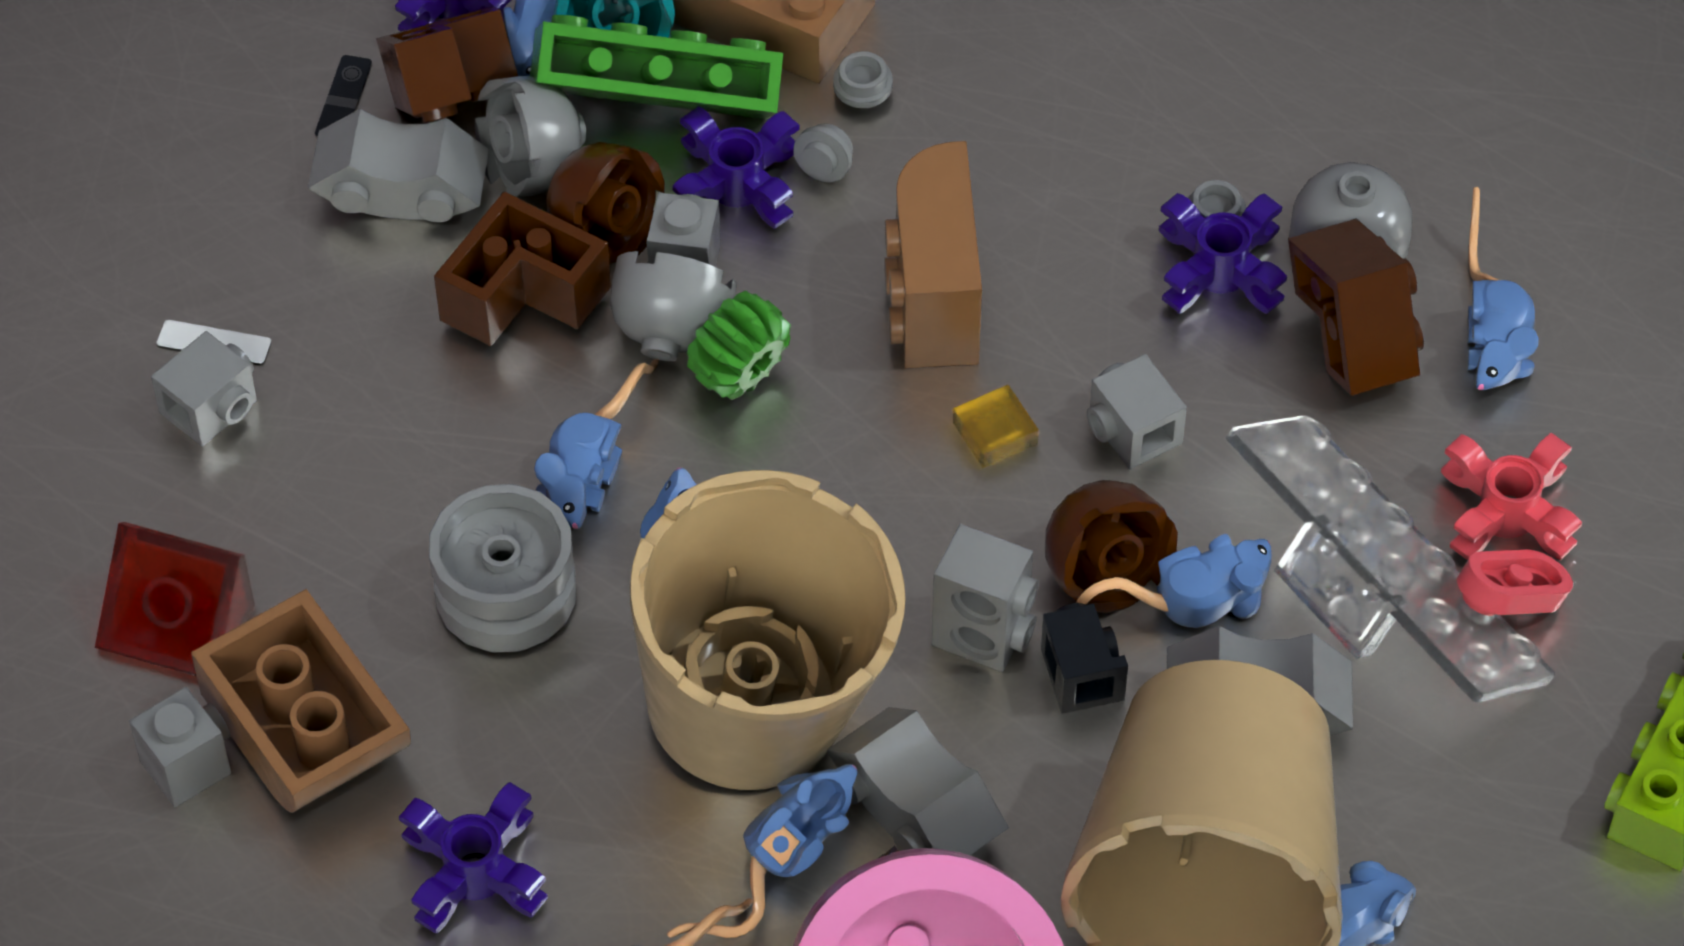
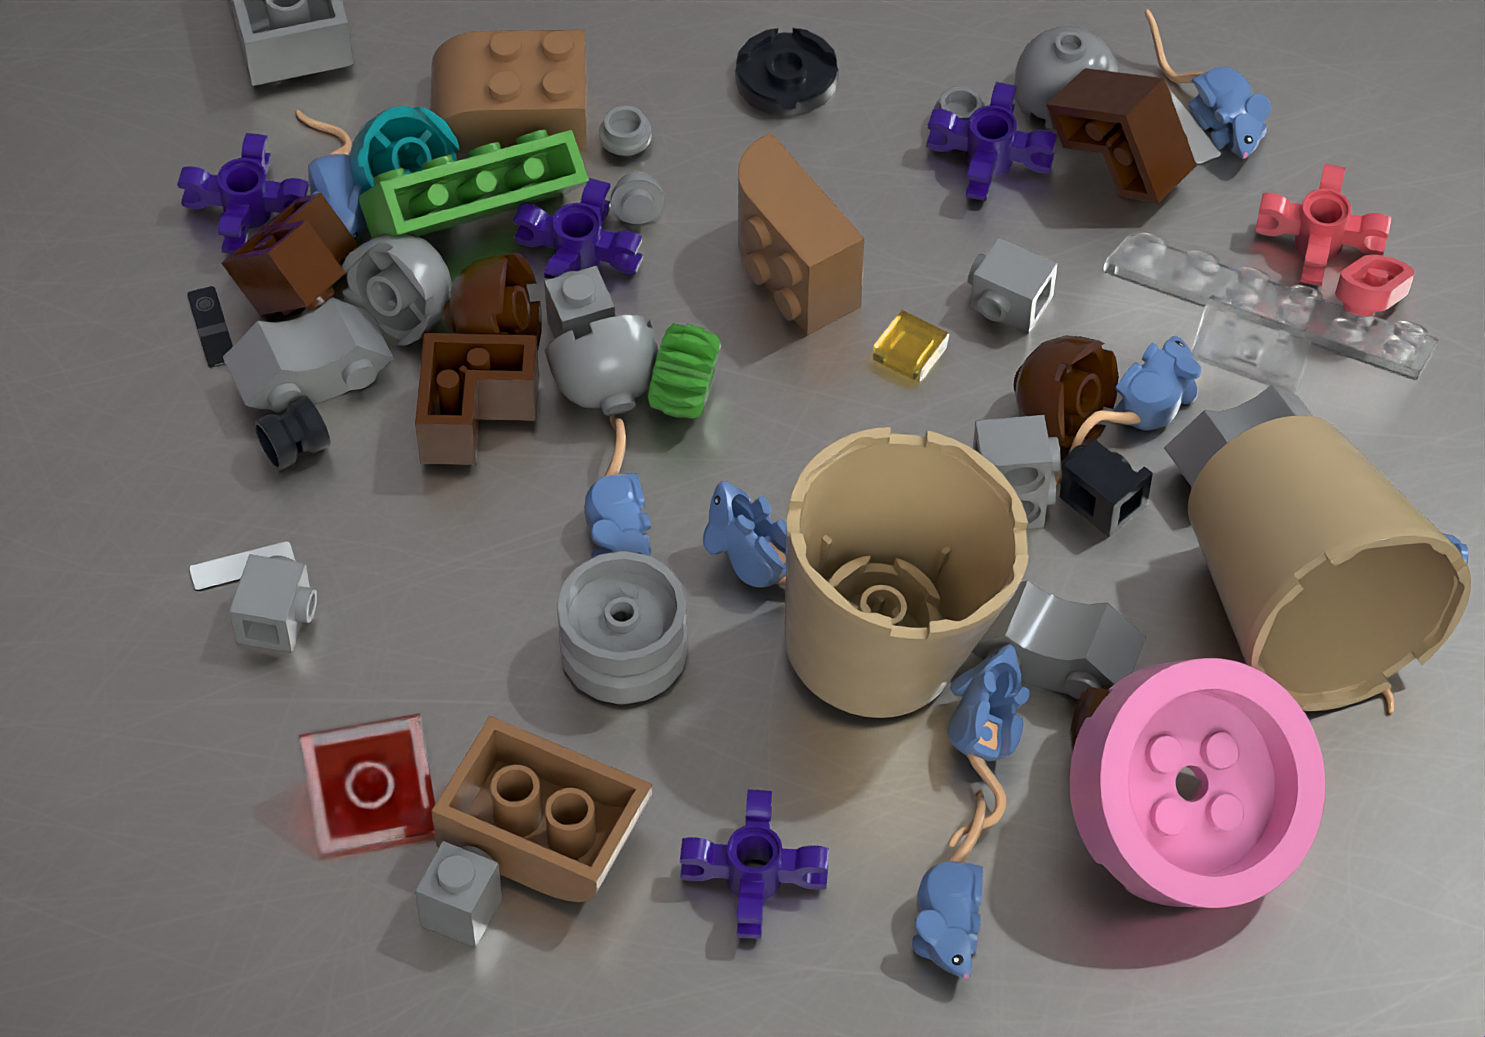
camera: 30 degrees left, 0 degrees up
none -> black wheel [254,396,331,471]
none -> black tile [735,28,839,117]
none -> white sticker [1171,93,1221,164]

